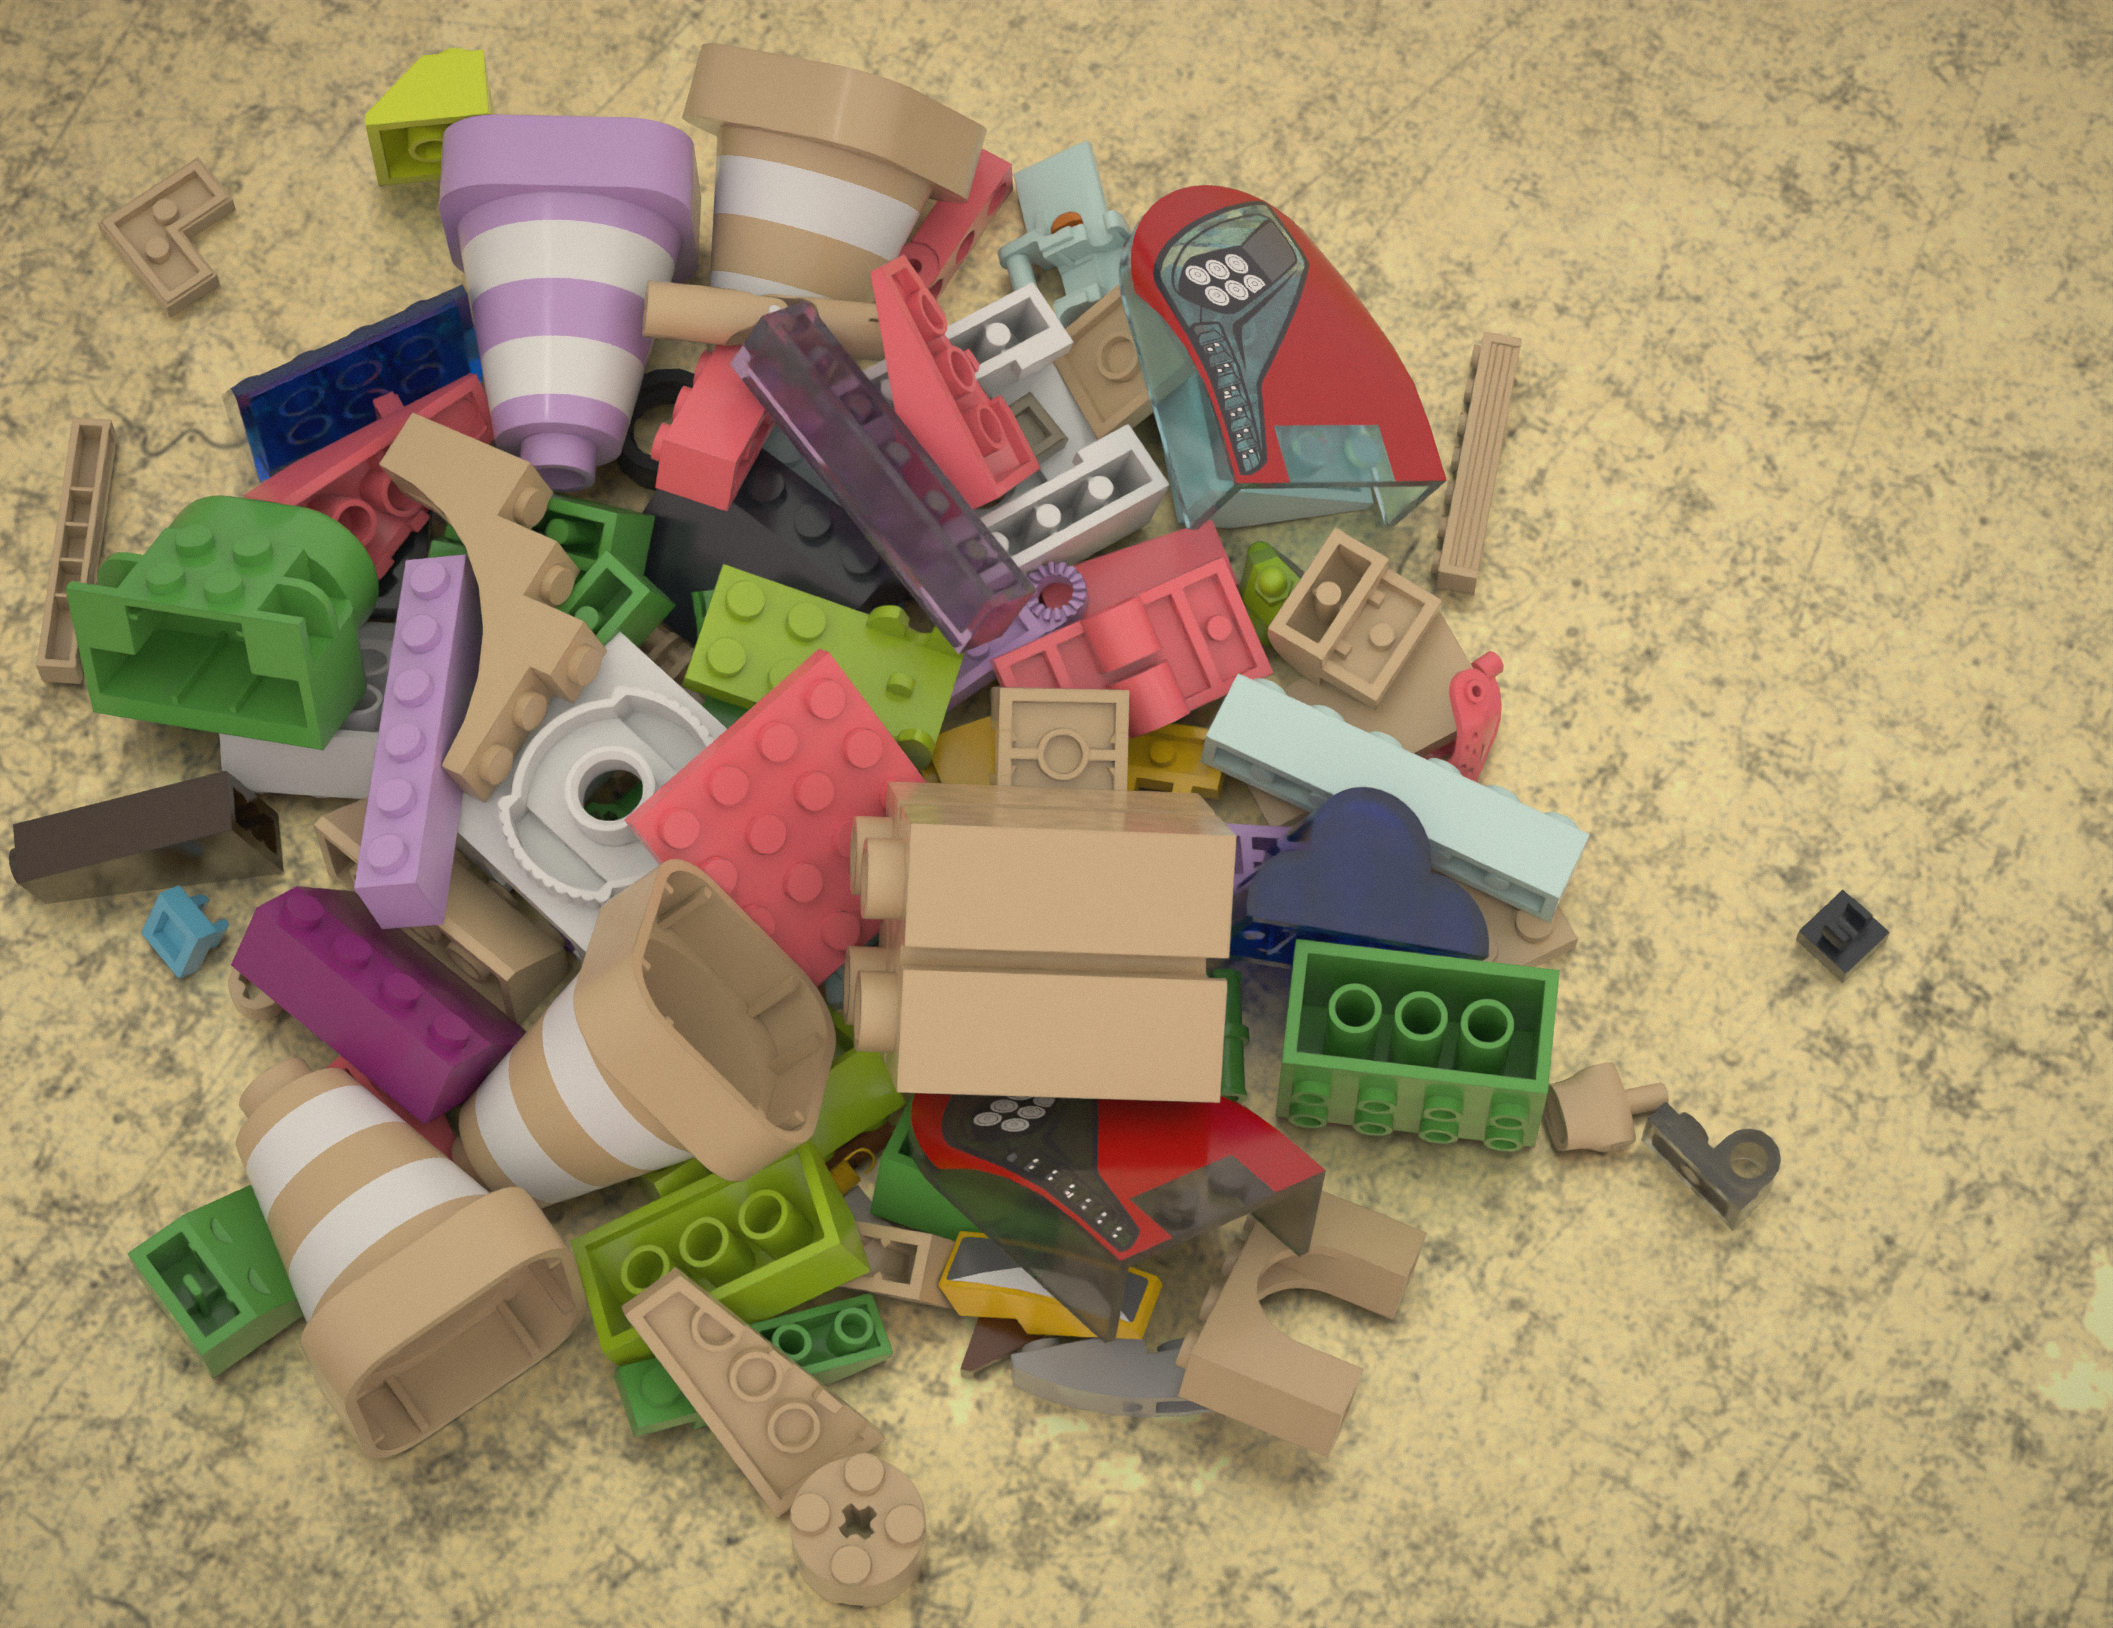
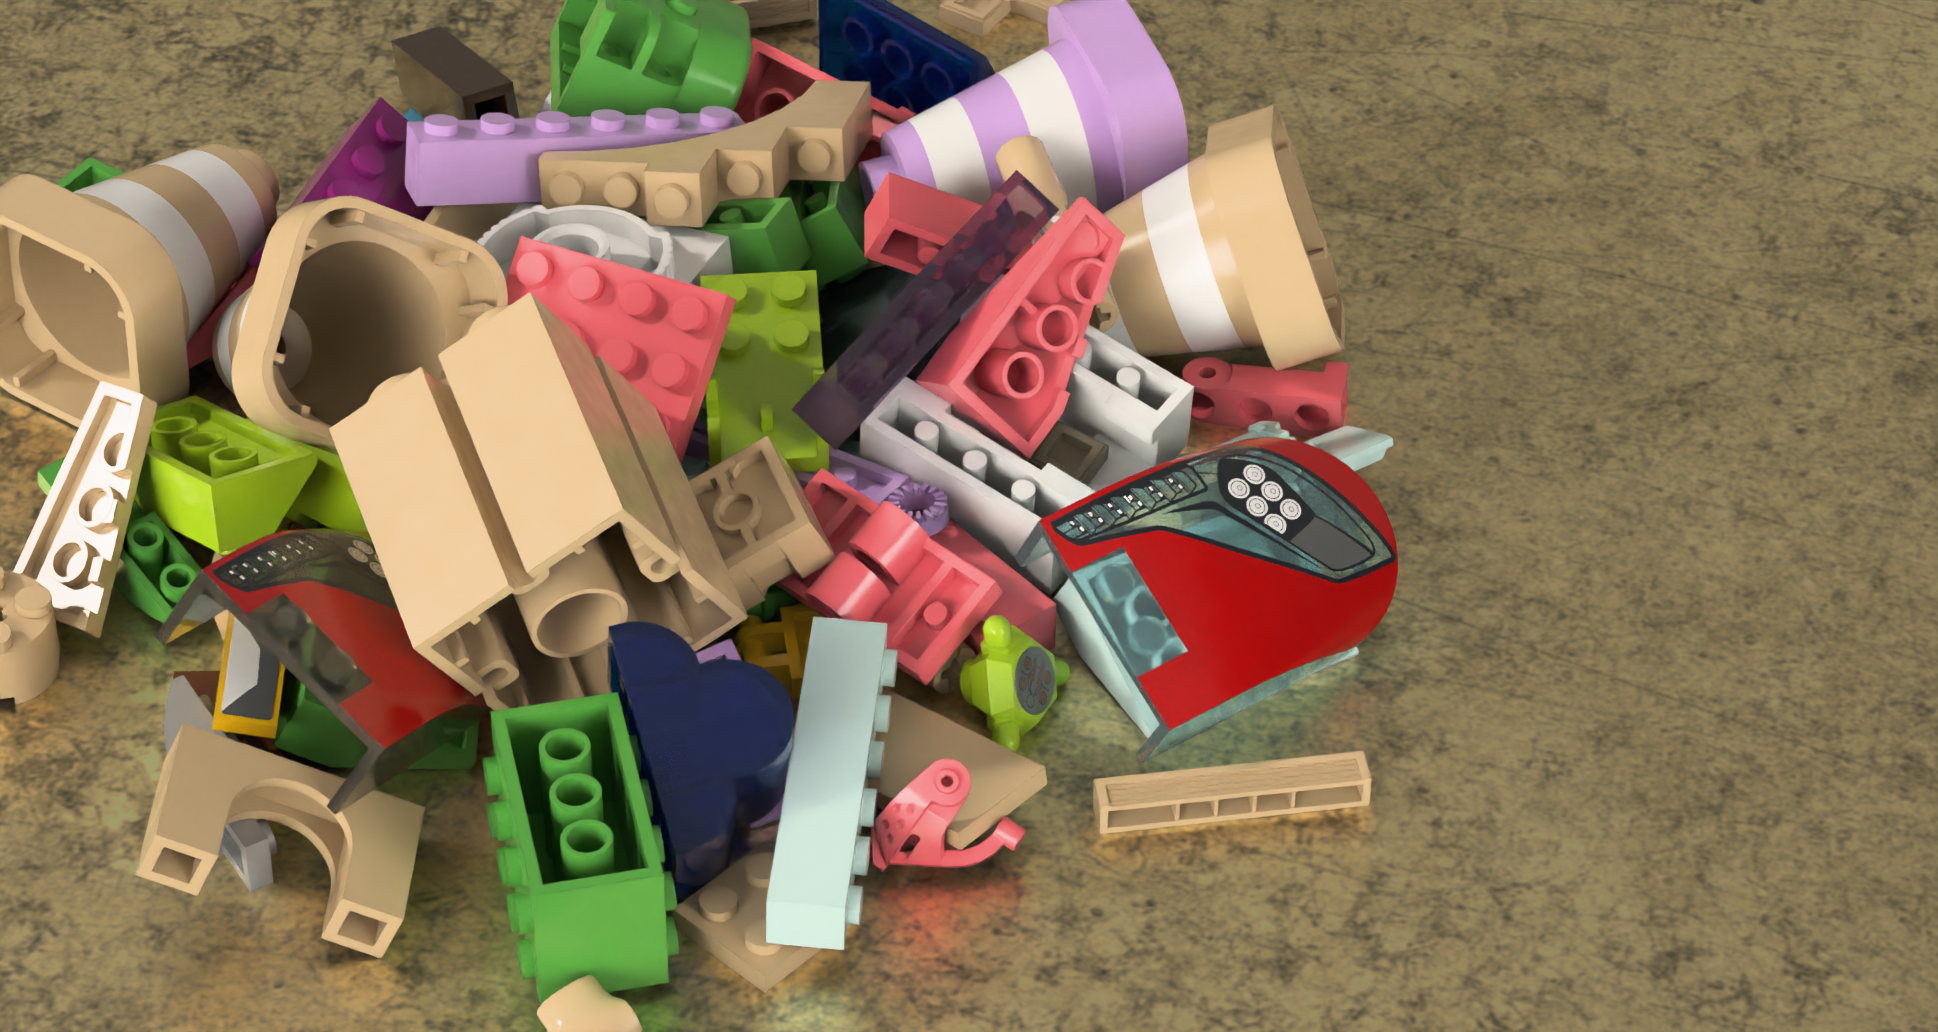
camera: 70 degrees right, 25 degrees down
neon yellow slope [365,48,495,186] -> none
tan brick [1267,527,1442,710] -> none

